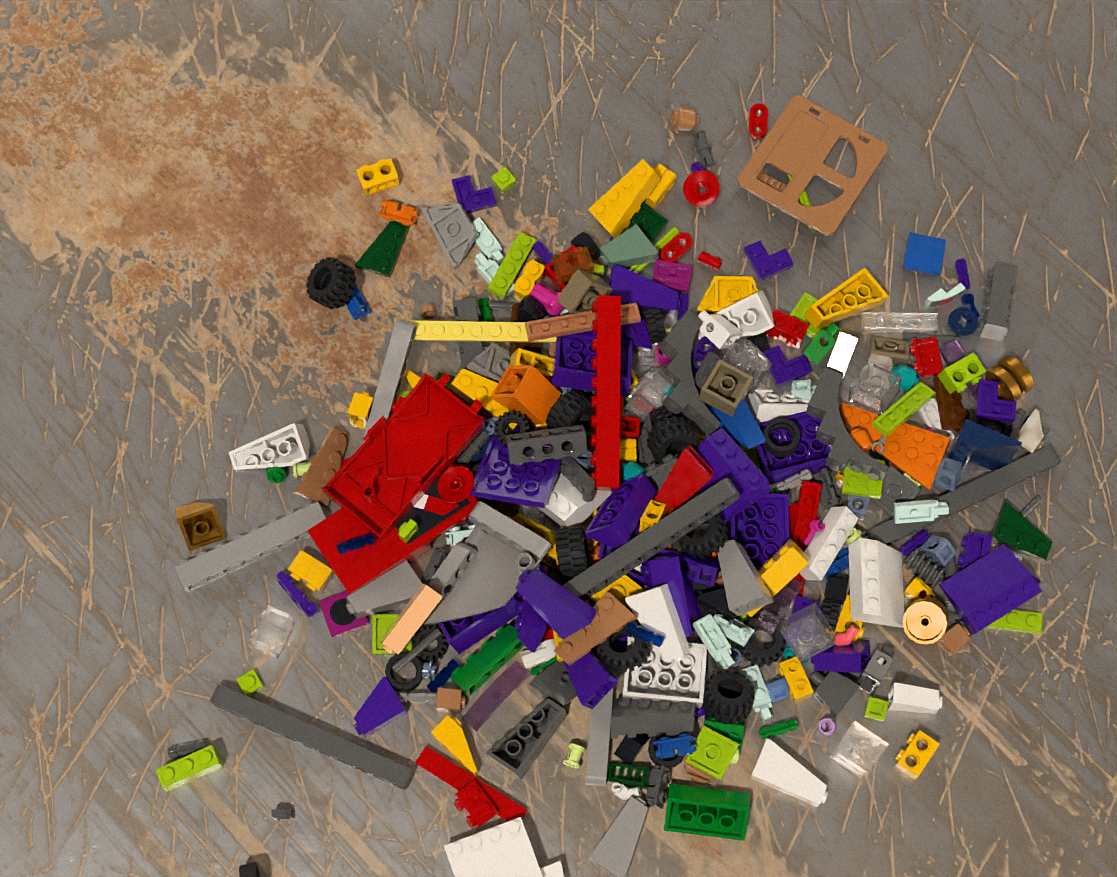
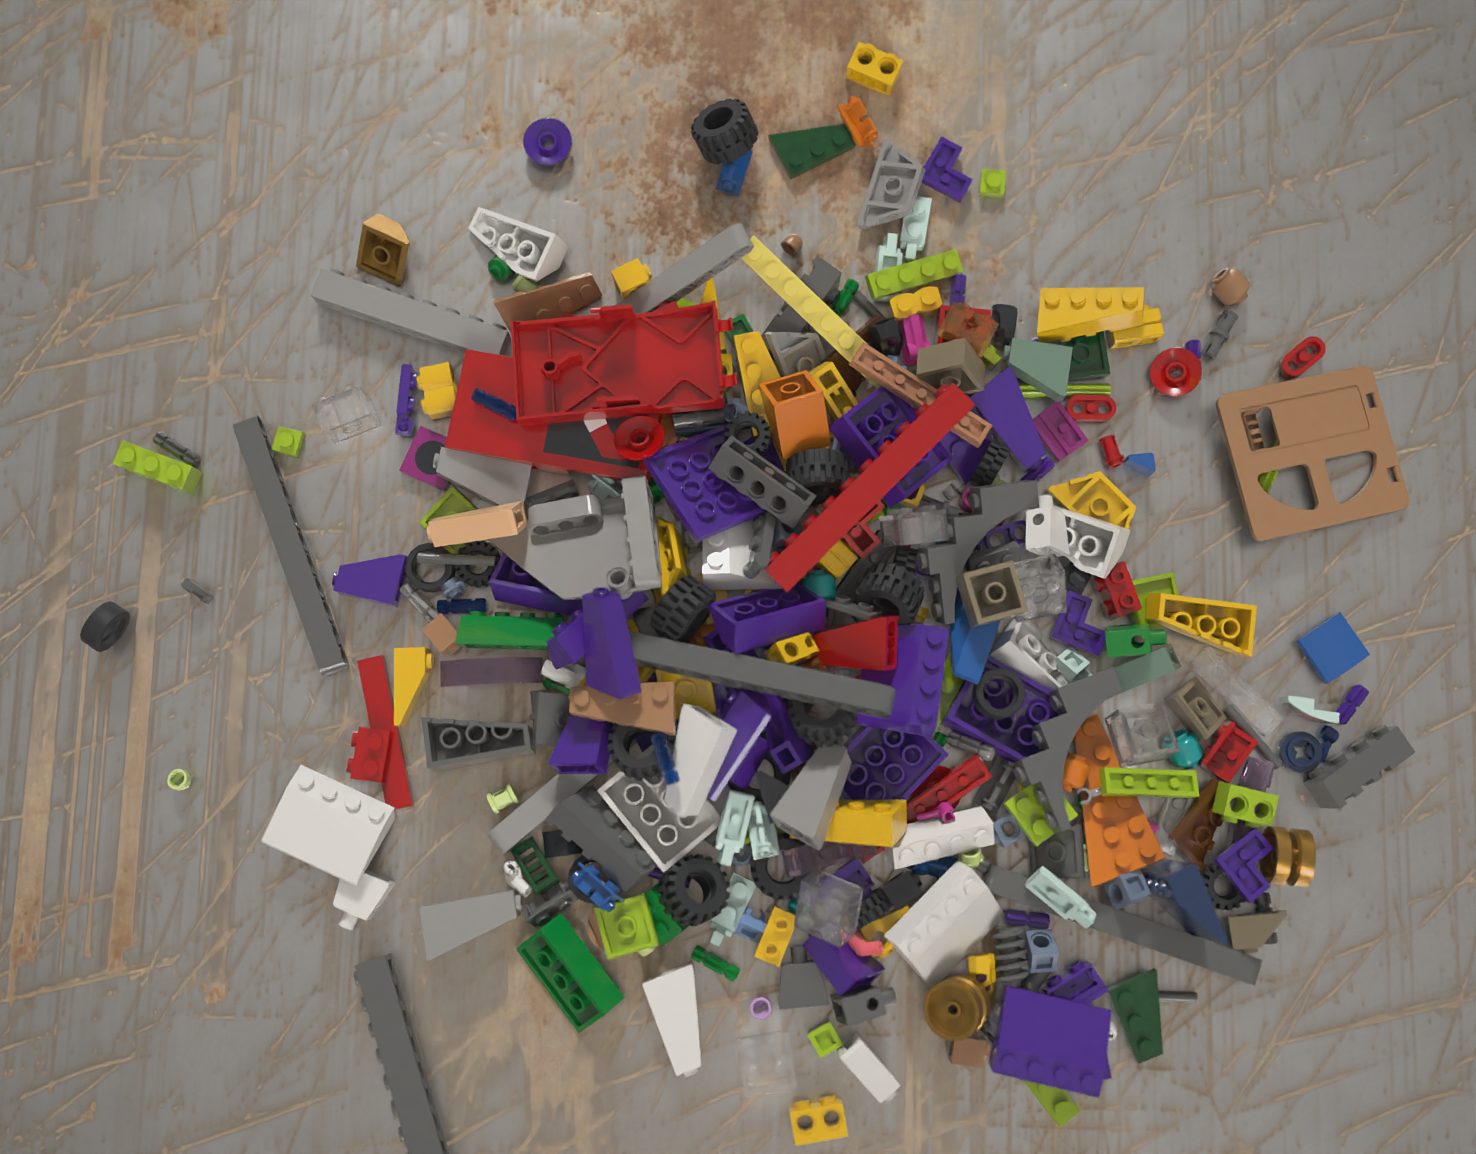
camera: 45 degrees right, 10 degrees up
lime plate [398,519,419,543] -> none
dark purple plate [743,240,794,281] -> none
none -> dark purple dish [523,118,572,165]
none -> blue slope [1123,453,1156,476]

